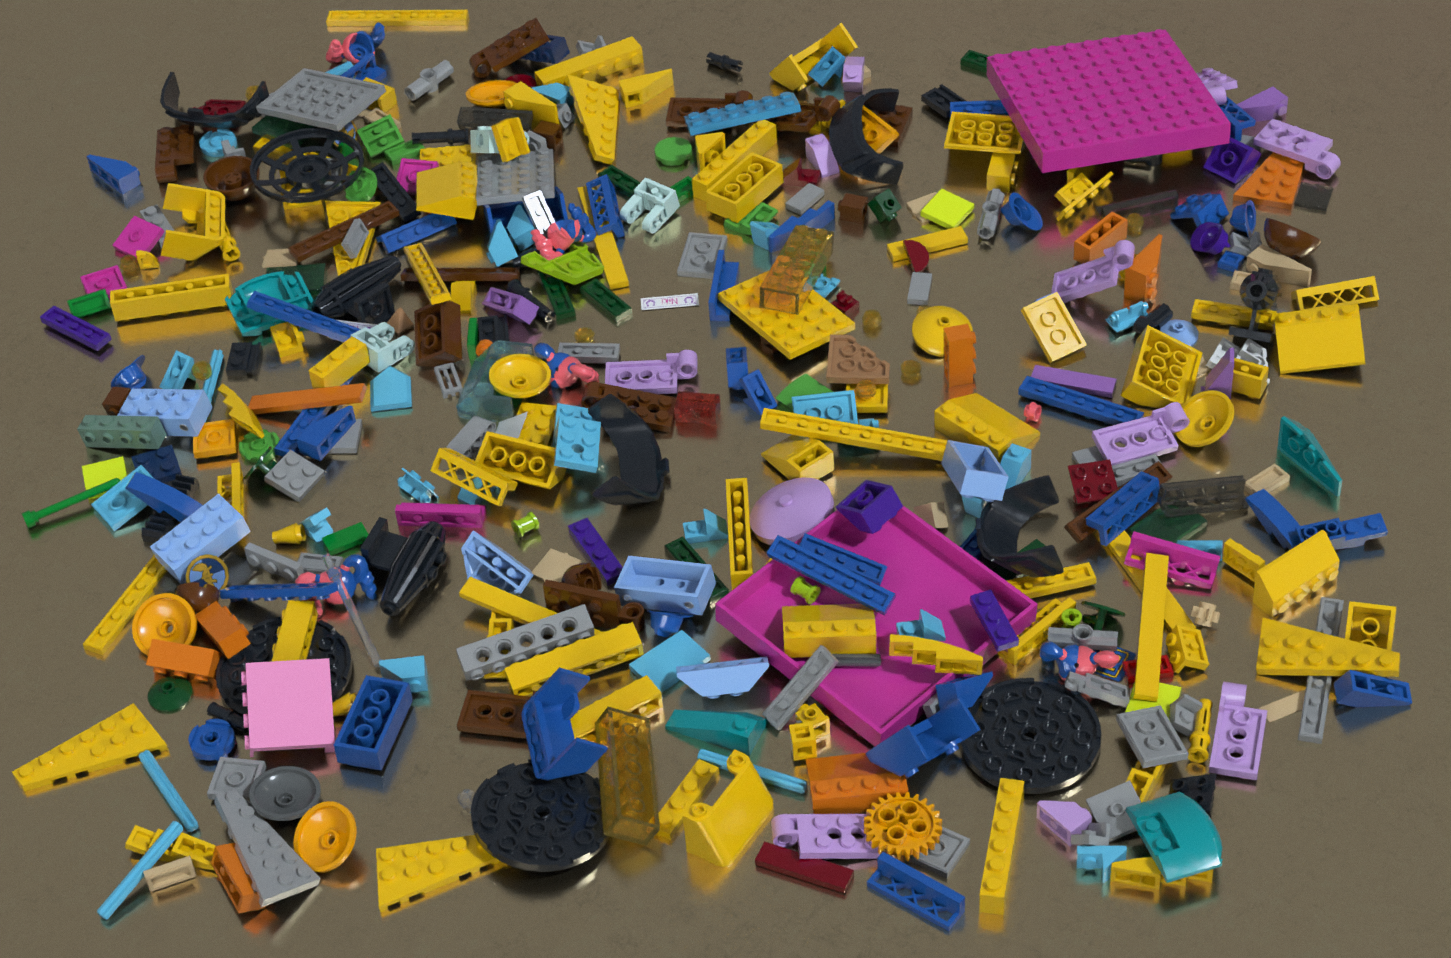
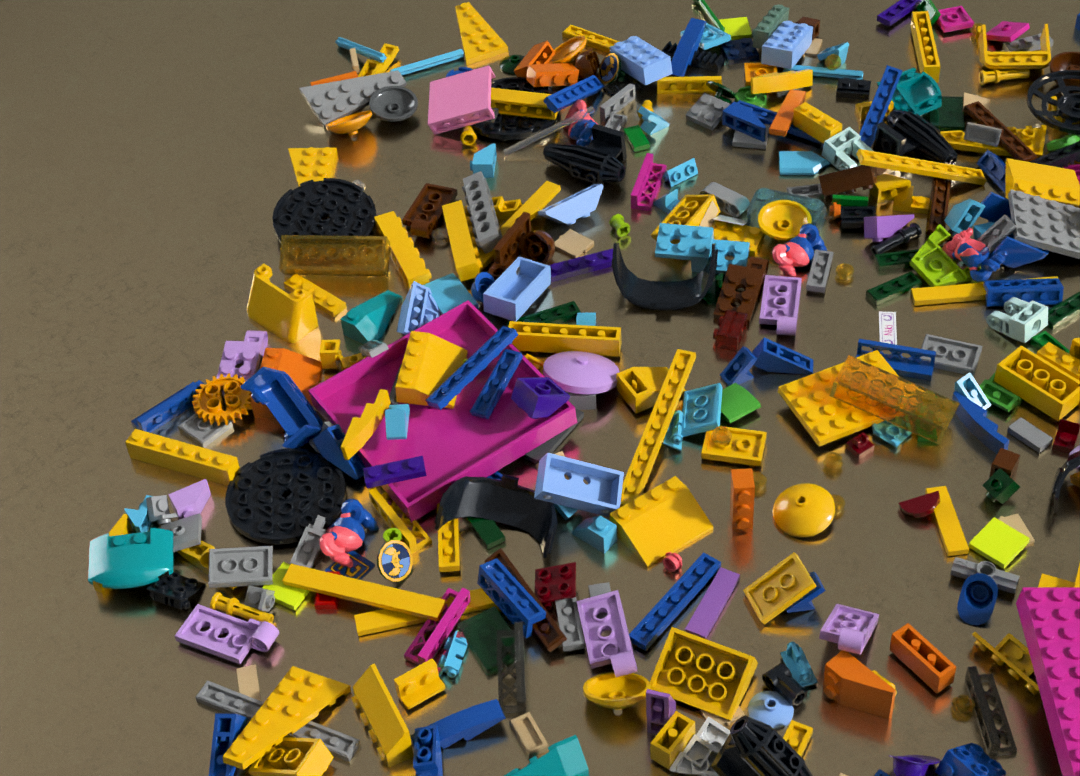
camera: 100 degrees right, 0 degrees up
blue piece [111,355,146,389] -> none
light grey plate [207,757,266,803] -> none
blue brick [333,675,413,771] -> none
yellow fence [430,448,518,506] -> none
blue windscreen [522,667,608,780] -> none
medium azure axle [697,749,808,794] -> none
dark red tile [755,841,854,893] -> none
medium nougat plate [826,335,890,384] -> none
light grey tile [907,272,932,305] -> none
light grey piece [1048,624,1118,651] -> none
yellow bracket [1166,625,1209,674] -> none
tan gear [1191,601,1220,628] -> none

